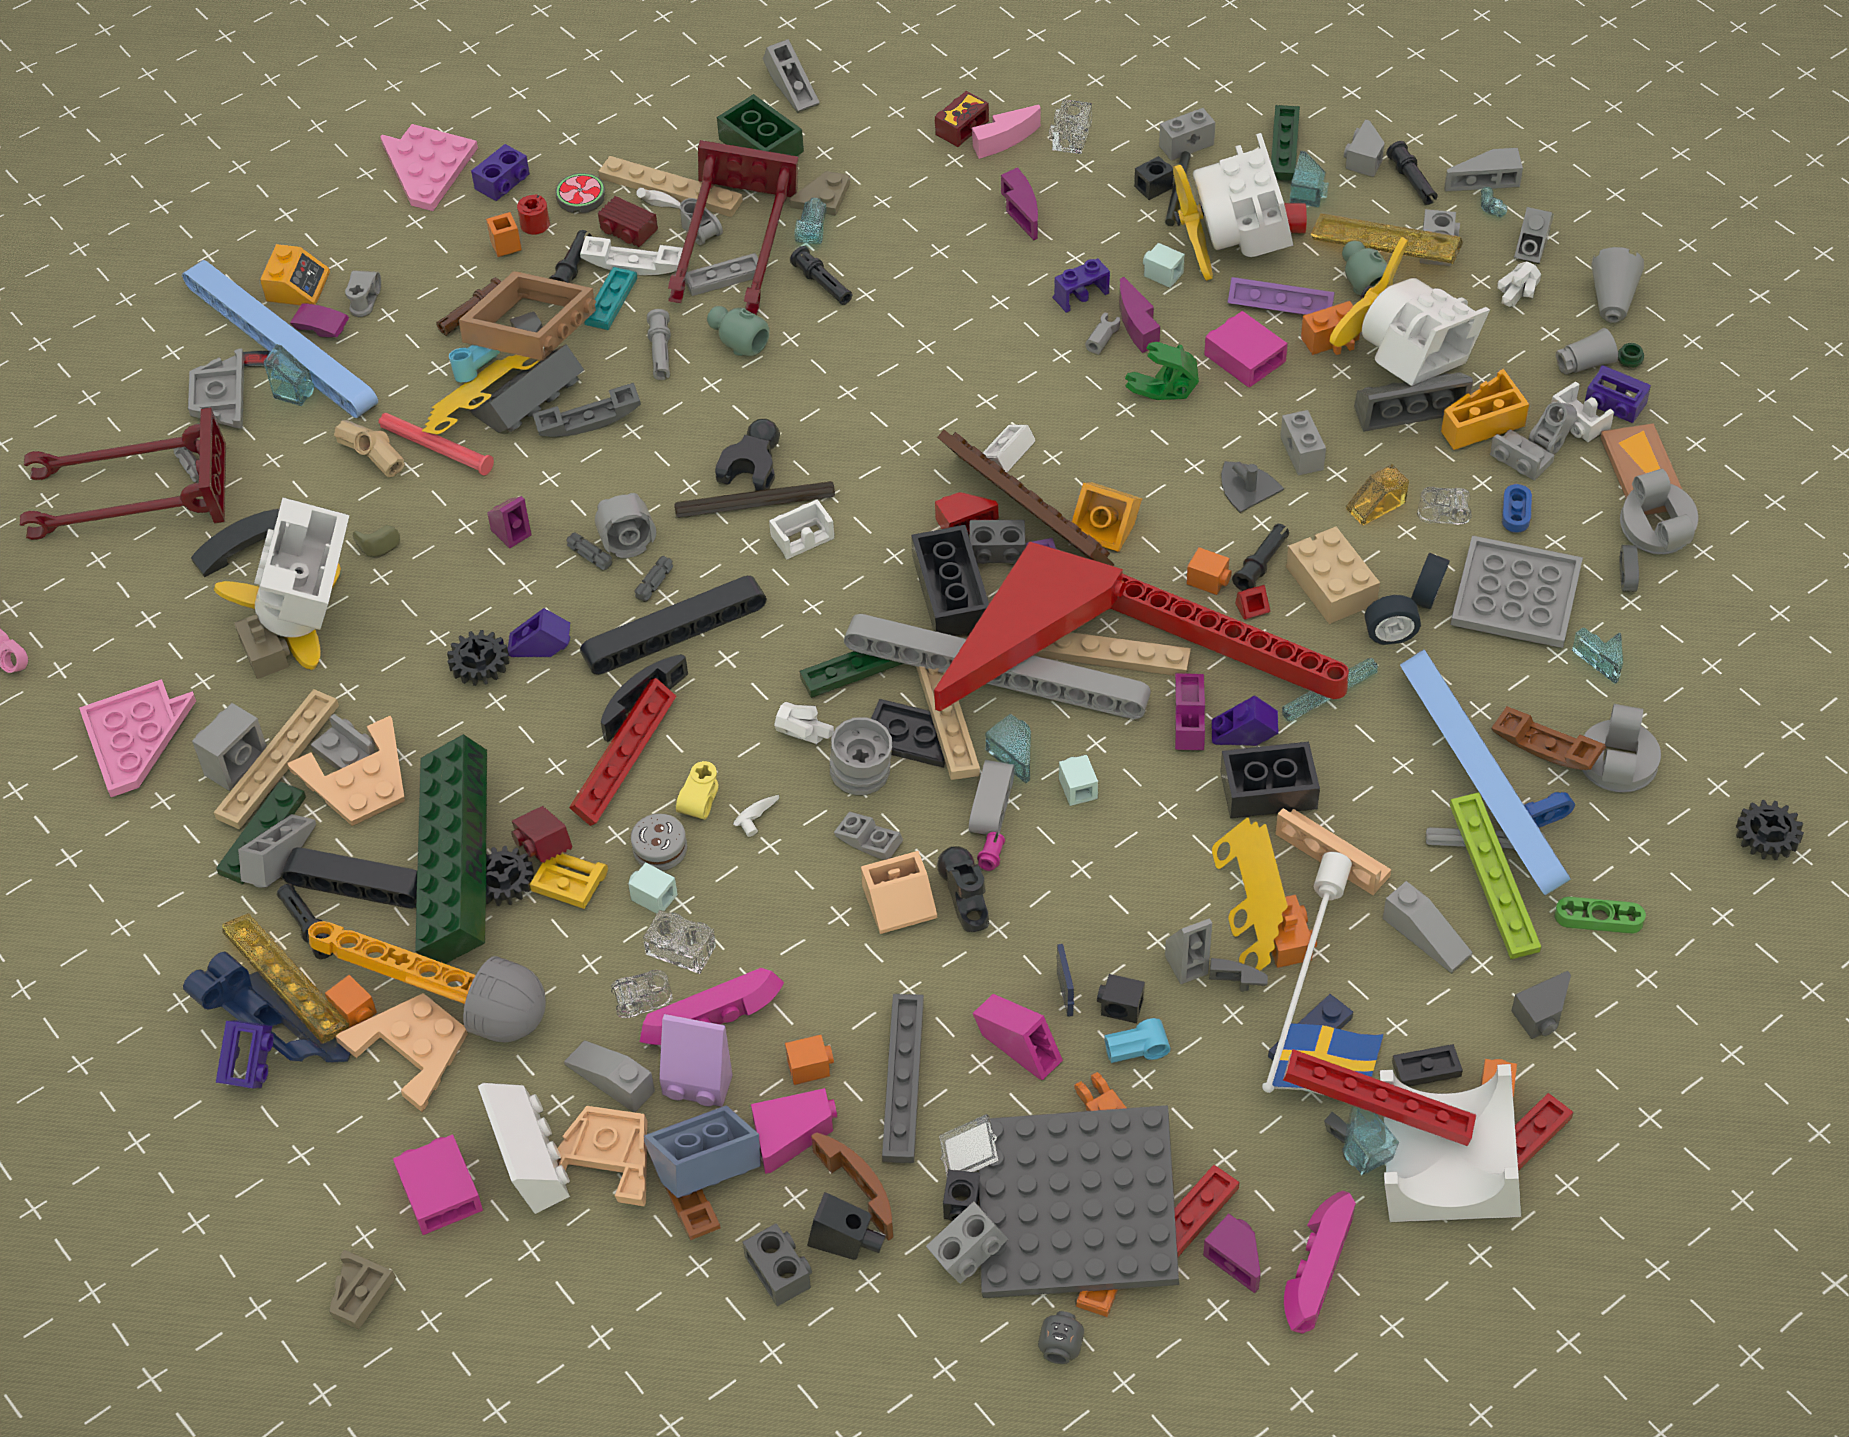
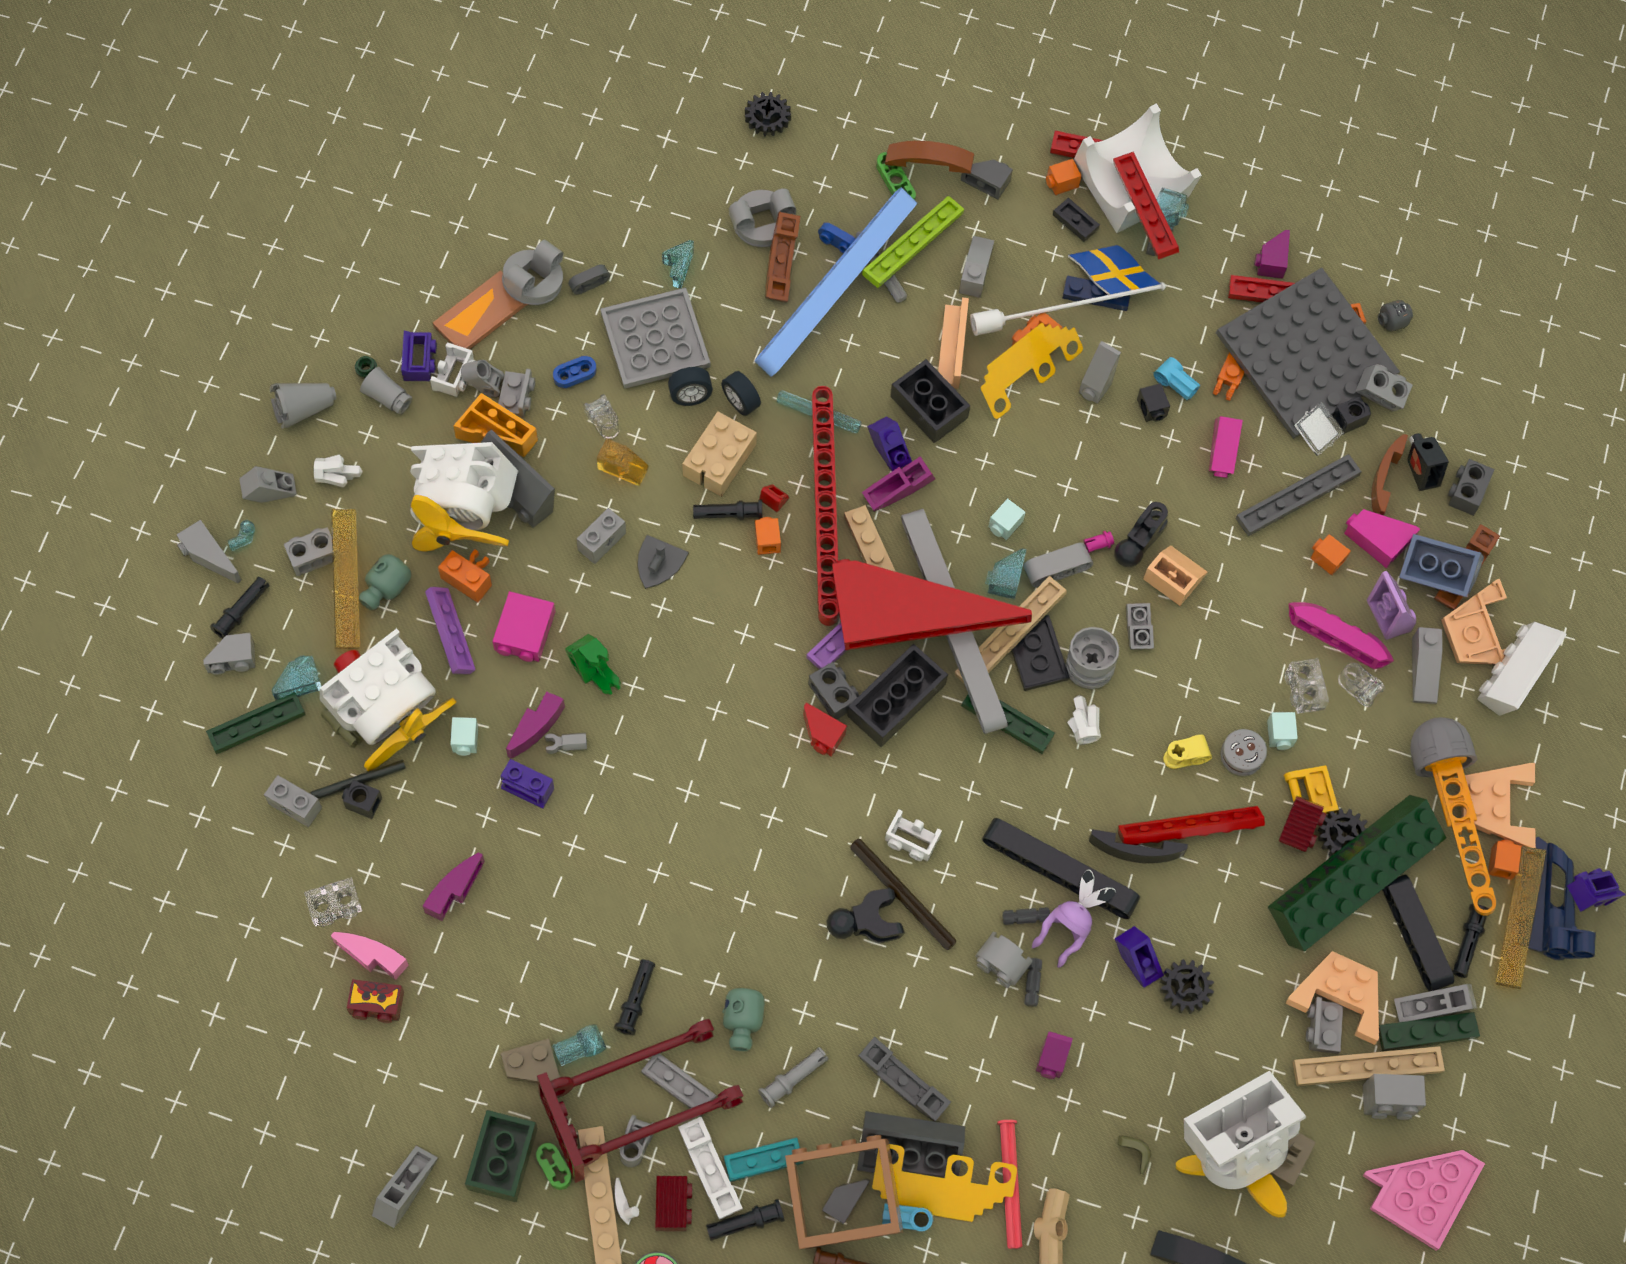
camera: 130 degrees left, 15 degrees up
dark pink brick [393,1134,483,1235] -> none
white bar [733,795,779,837] -> none
reddish brown plate [937,429,1115,566] -> none
white slope [983,425,1035,472] -> none
piece [1056,944,1074,1017] -> none
light orange slope [1072,482,1142,552] -> none
dark grey slope [1209,958,1268,992] -> none
dark pink brick [1284,1190,1356,1334] -> none
none -> dark orange slope [885,141,974,174]
none -> lavender hair [1032,870,1116,968]

